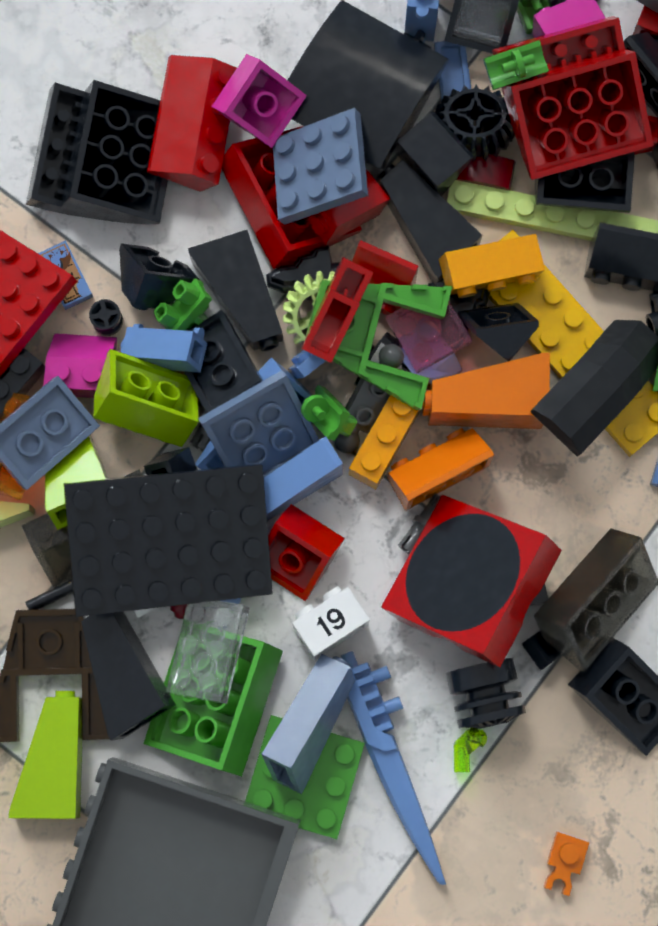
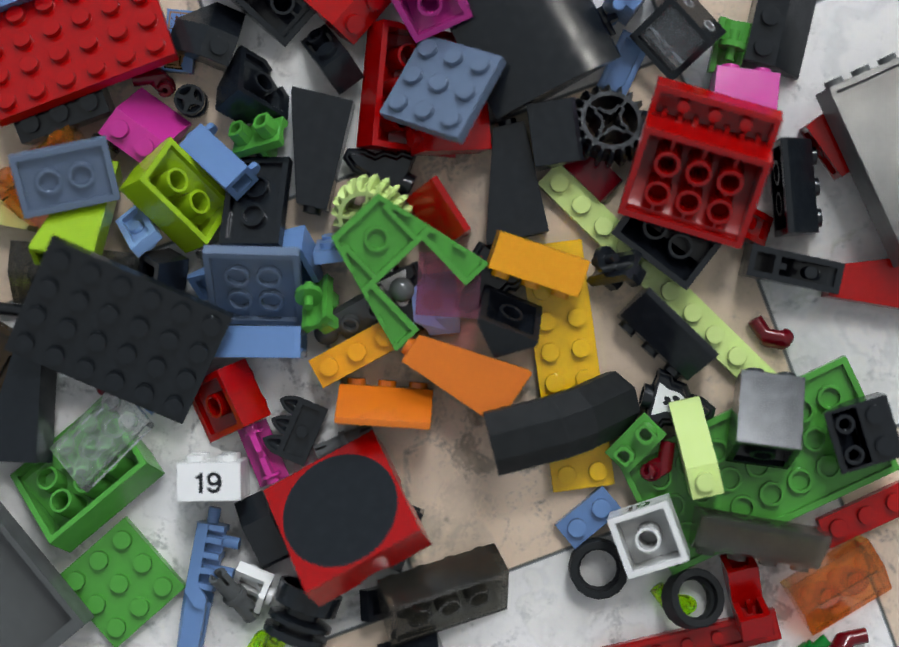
camera: 30 degrees right, 10 degrees up
slope [262,654,355,794] -> none
red slope [301,257,374,363] -> none
bright green hips [483,40,549,90] -> none
none -> light blue plate [115,205,163,258]
none -> dark red arm [132,68,176,98]
none -> black slope [171,2,246,72]
none -> dark grey pin [208,567,260,623]
none -> white bracket [233,561,276,614]
none -> black slope [234,490,290,569]
none -> dark pink hinge [237,419,290,487]
none -> black plate [263,396,328,466]
none -> black slope [300,24,364,95]
none -> black hips [586,246,646,291]

